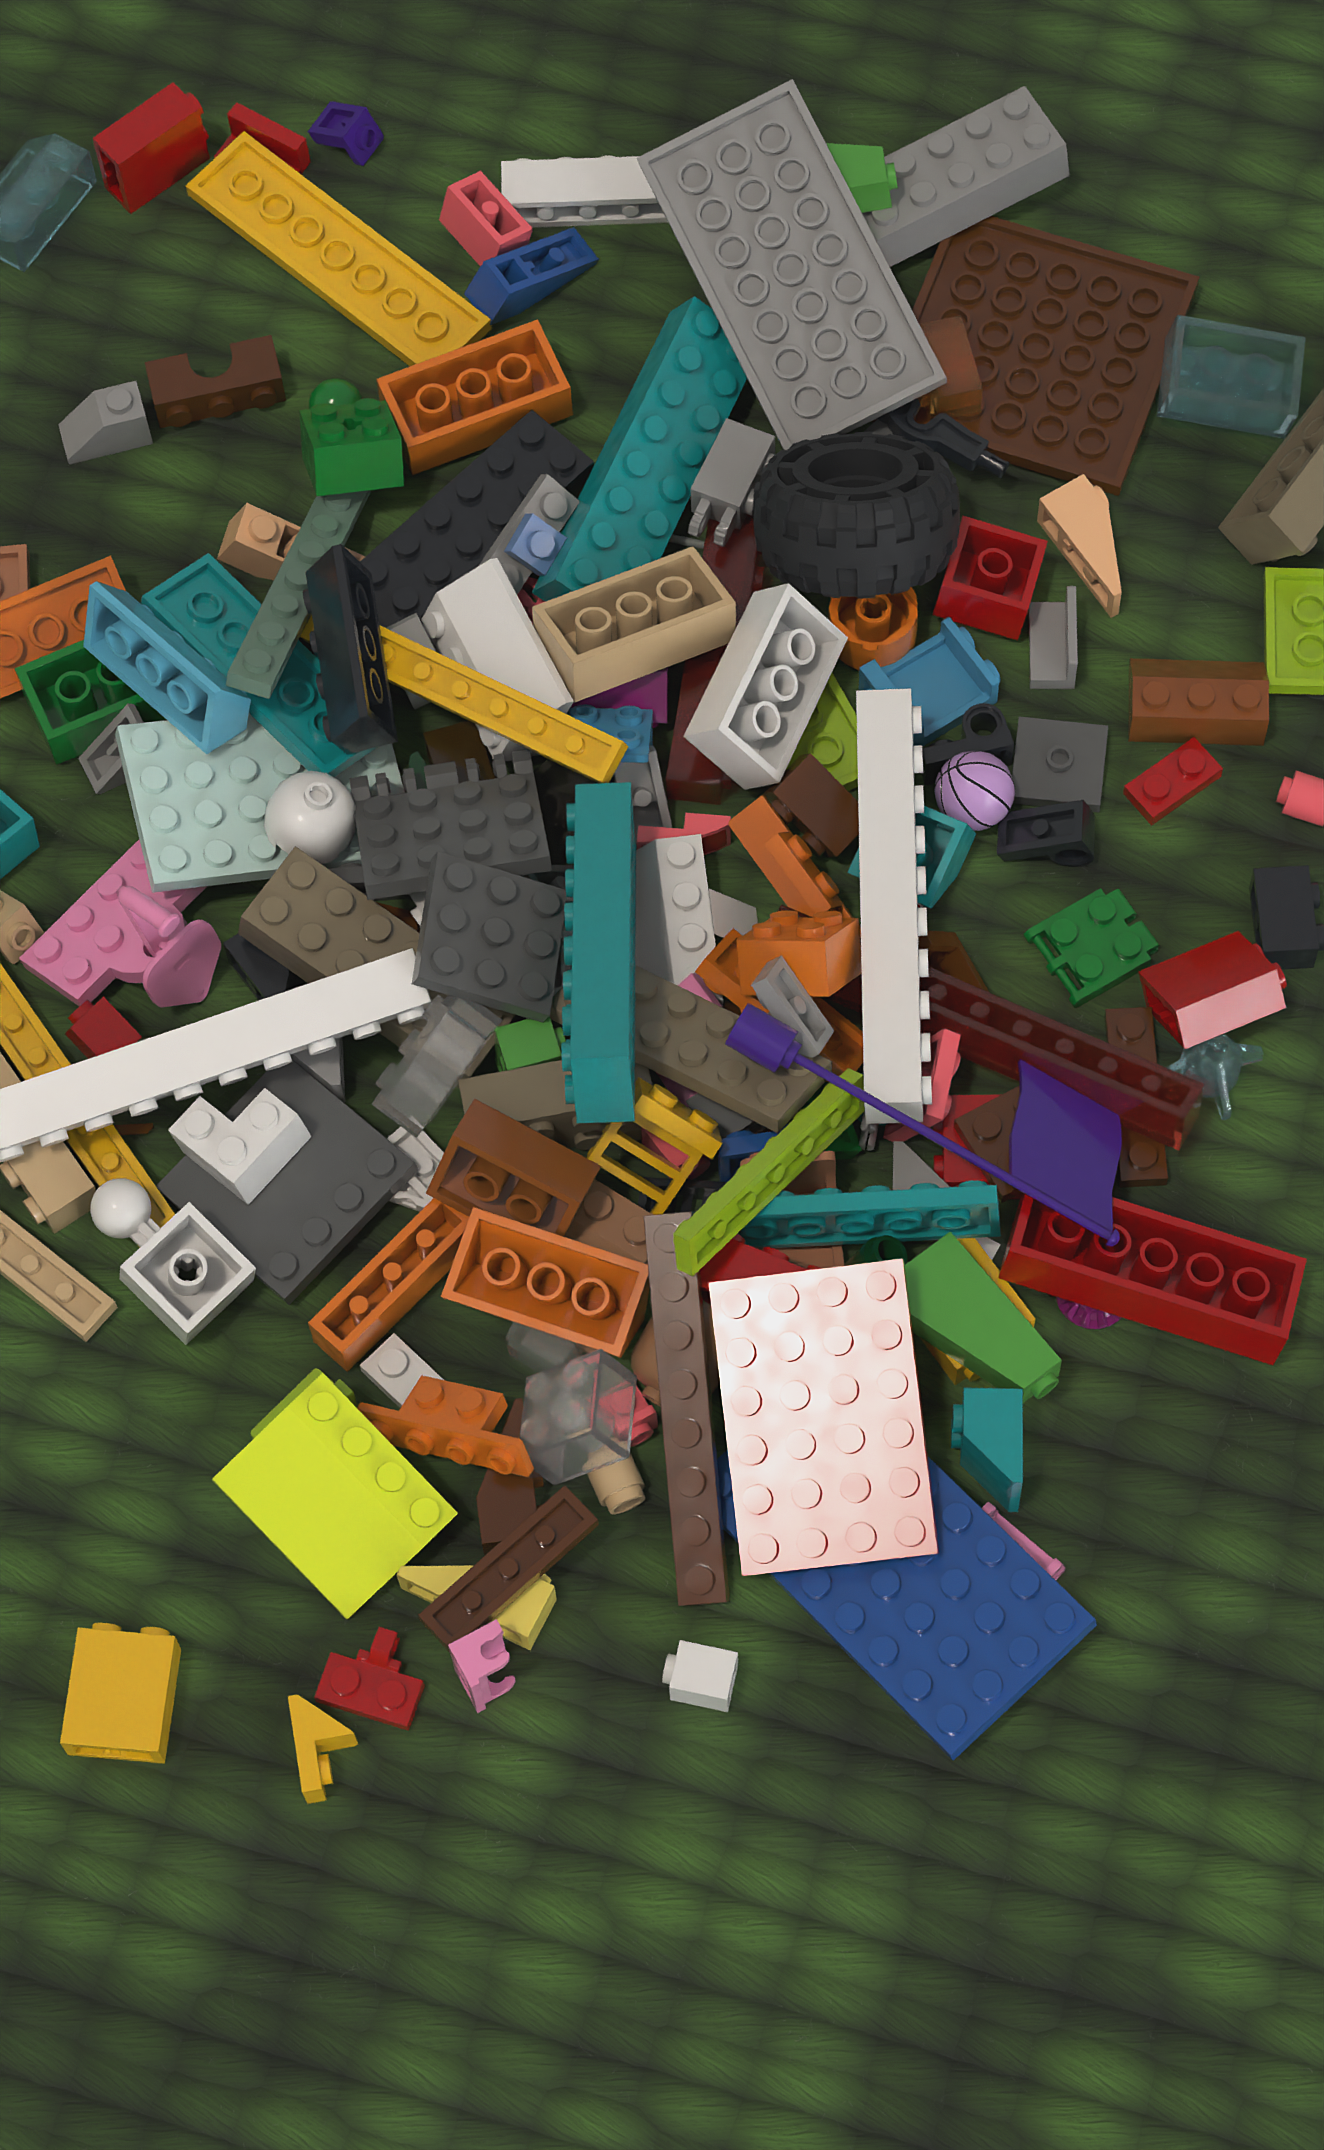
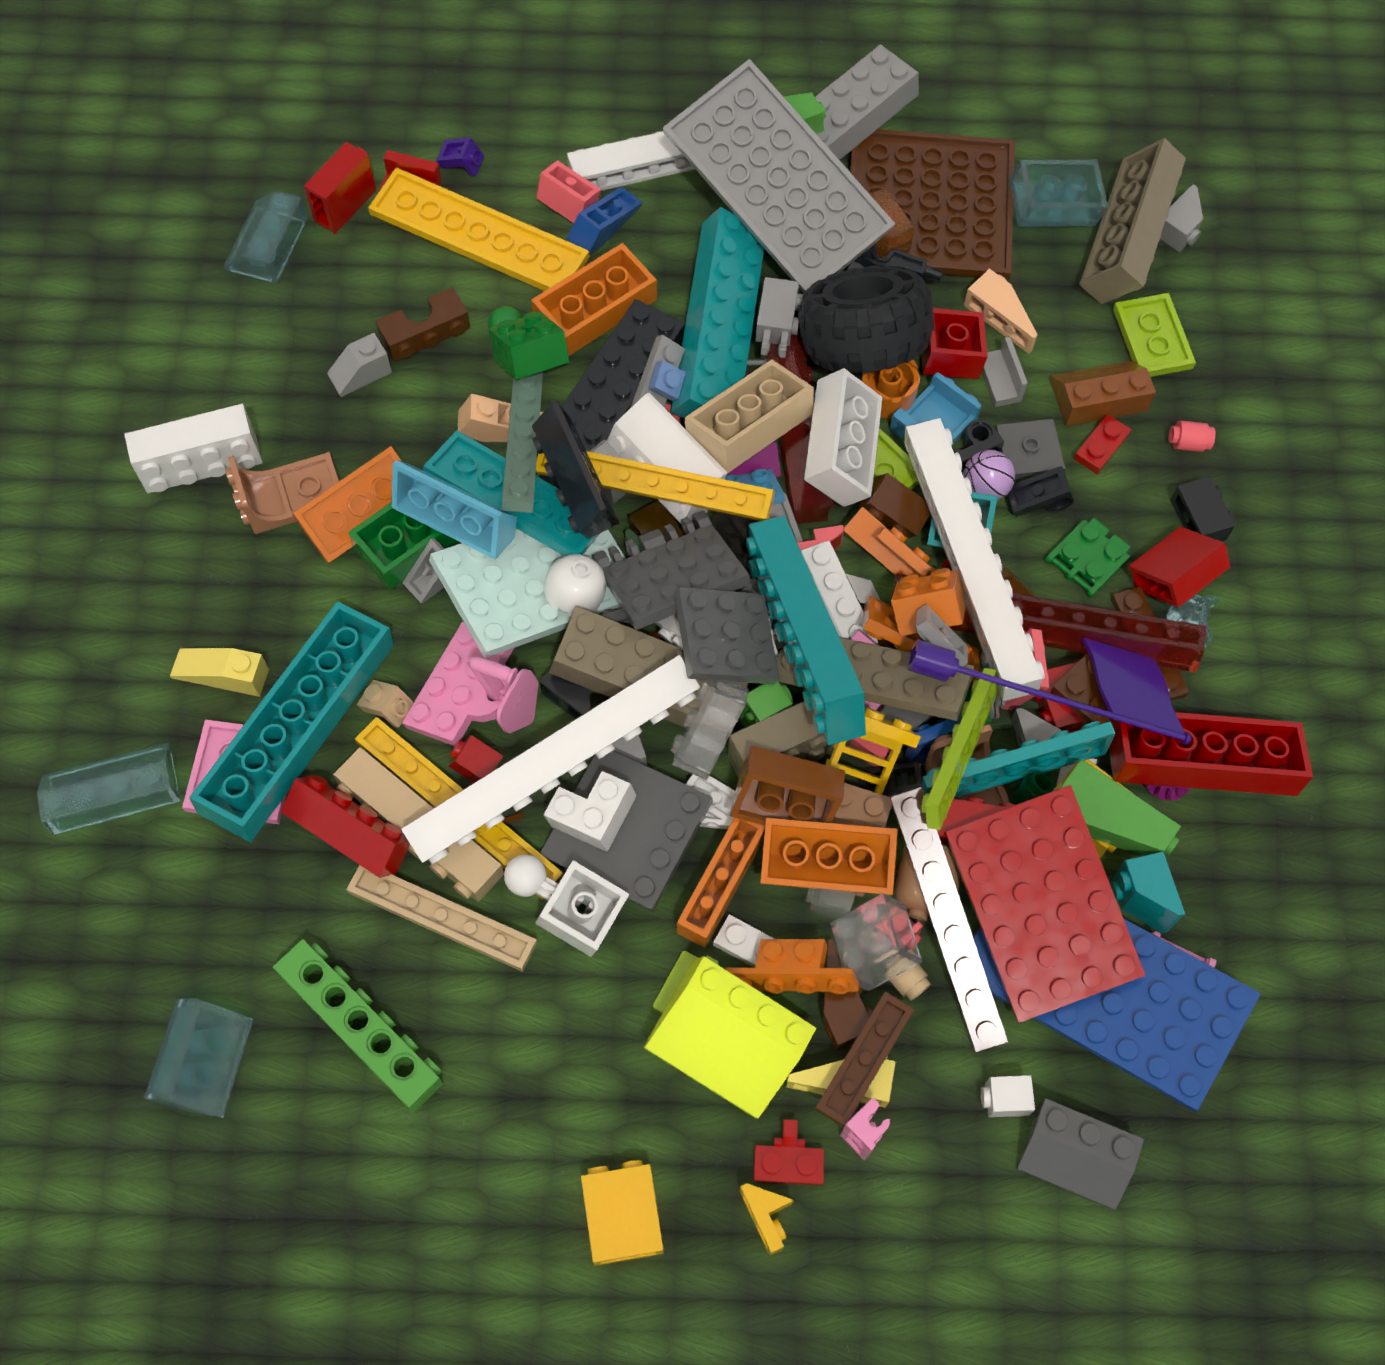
camera: 20 degrees left, 0 degrees up
none -> dark grey slope [1016,1098,1144,1210]

